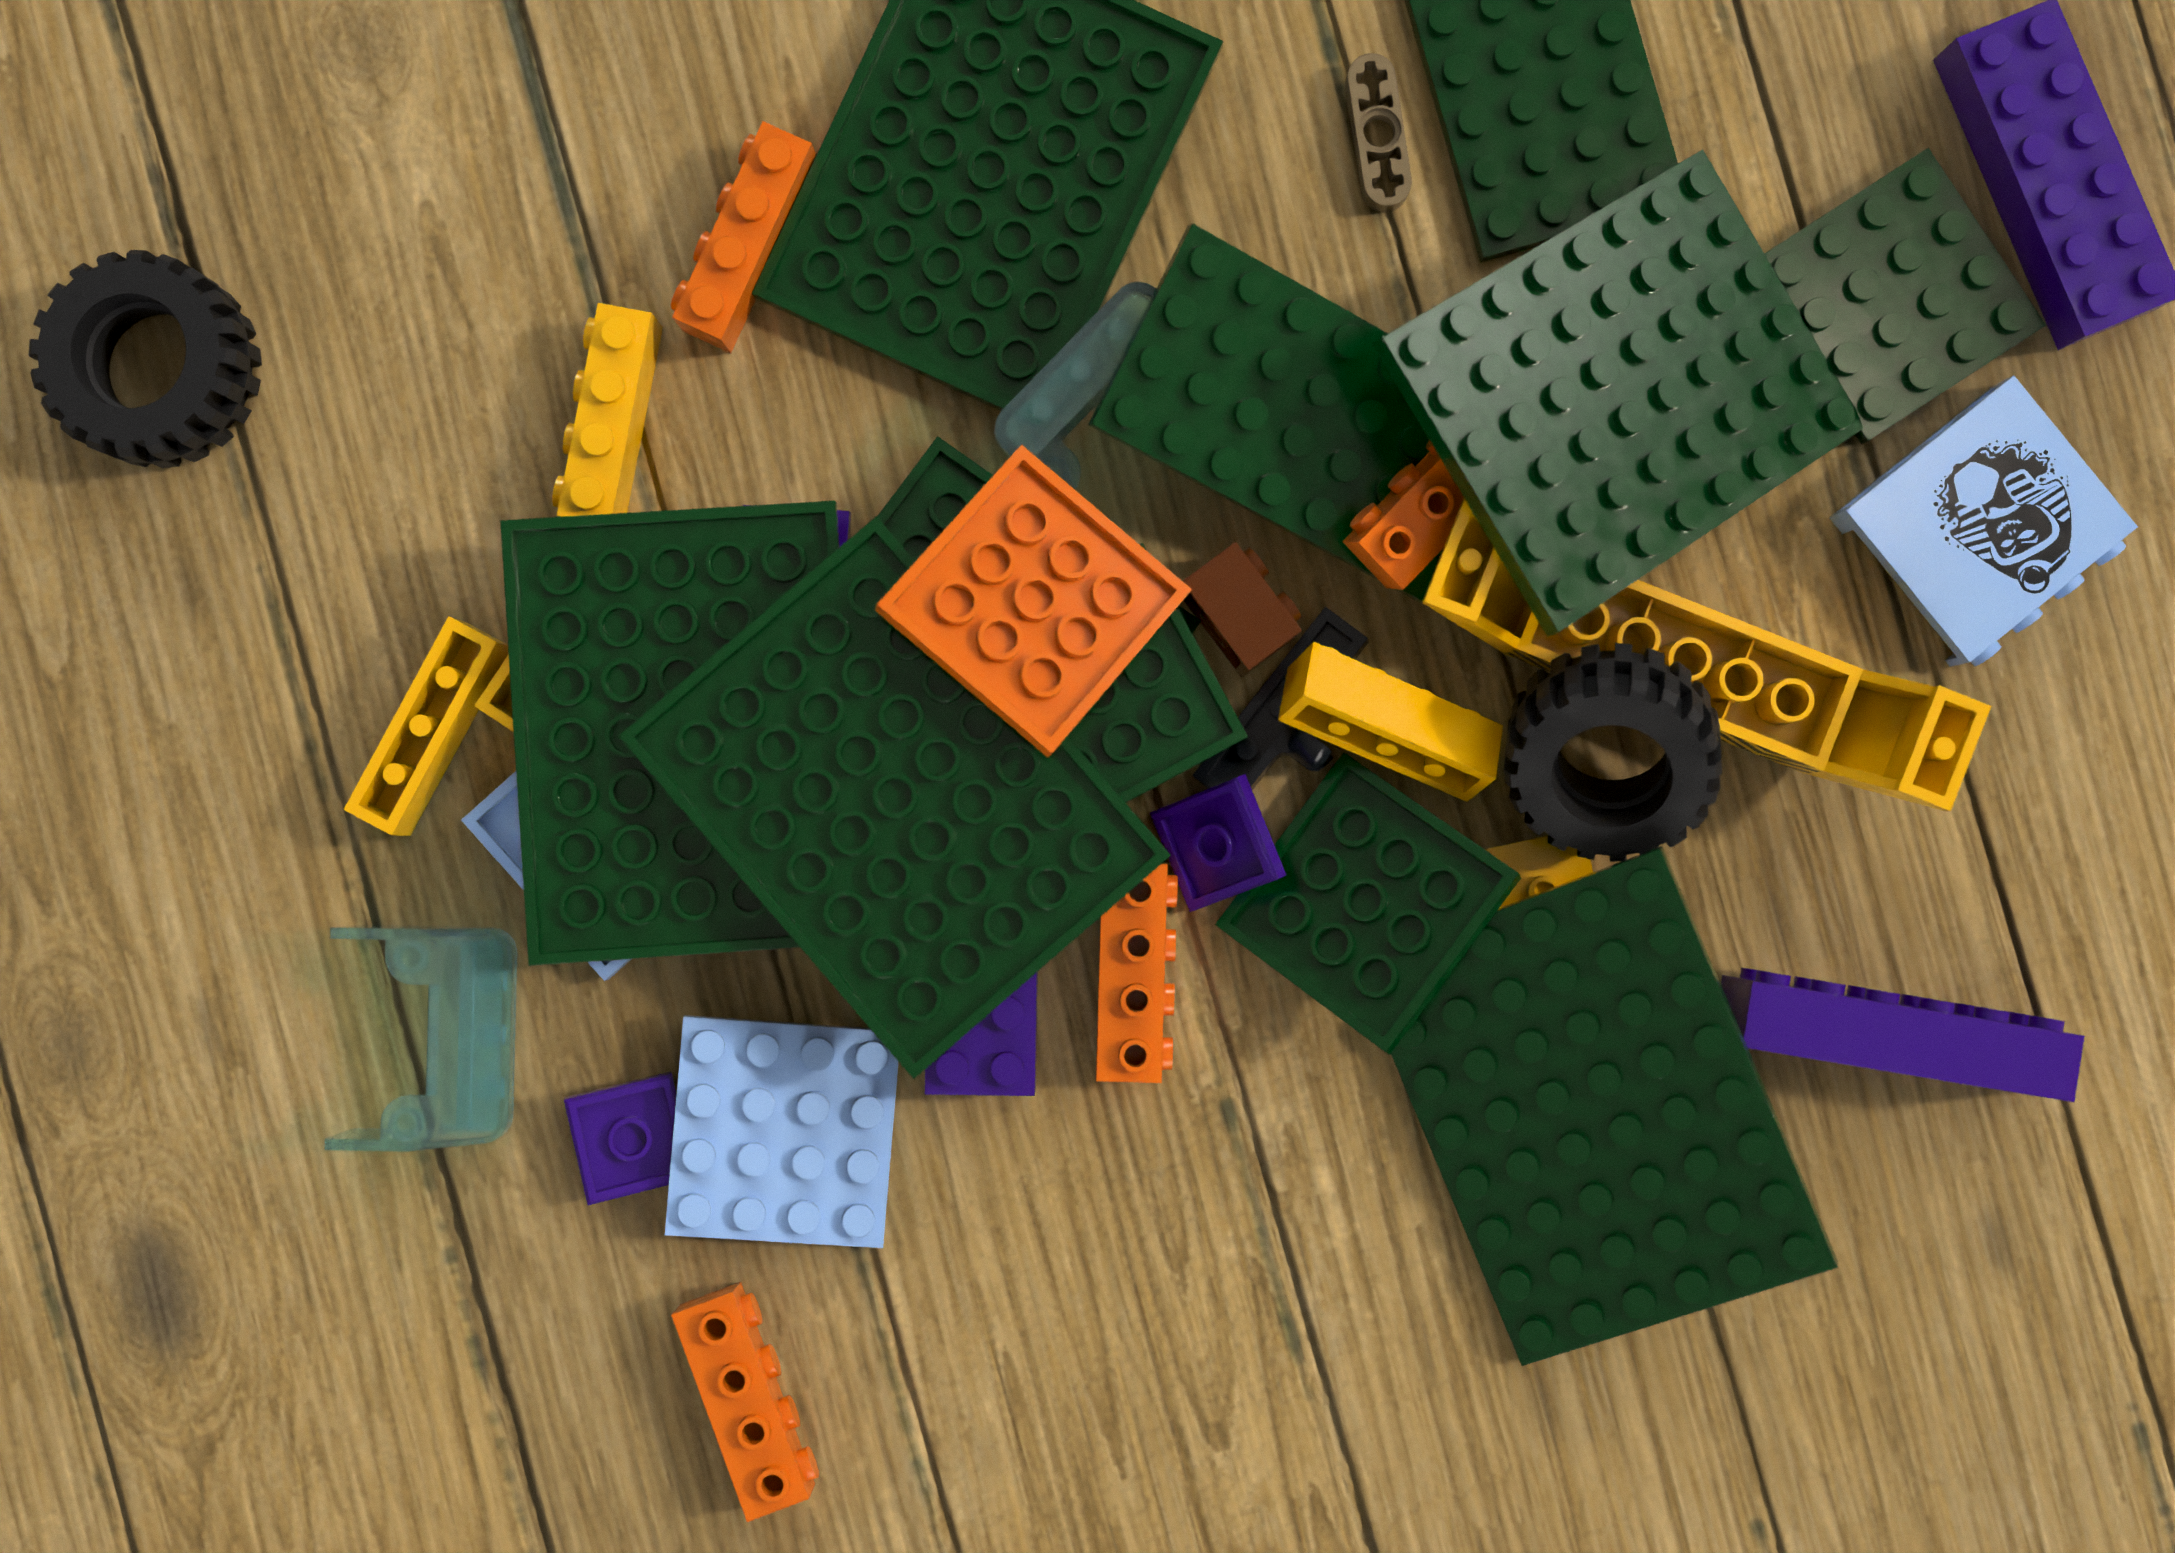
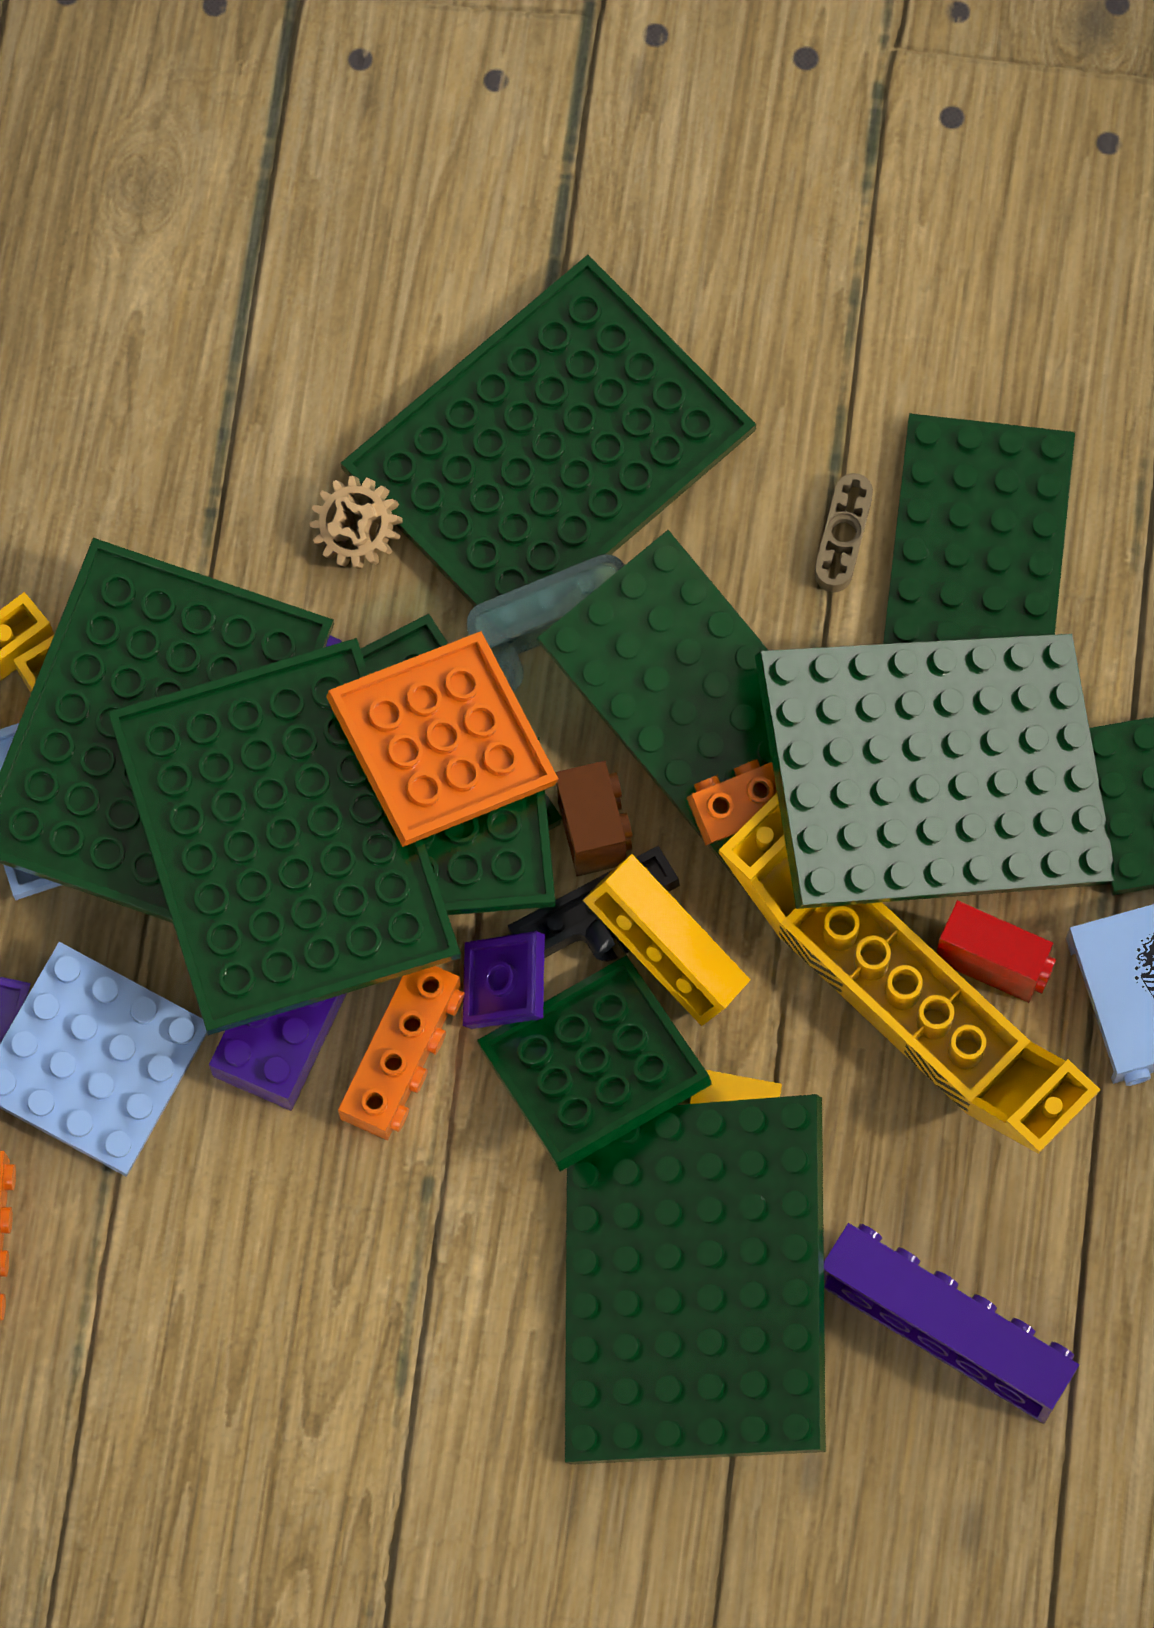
camera: 25 degrees right, 15 degrees down
yellow brick [552,303,663,517] -> none
orange brick [671,121,816,353] -> none
black tyre [1504,643,1722,862] -> none
none -> tan gear [309,476,403,569]
none -> red brick [936,901,1056,1003]

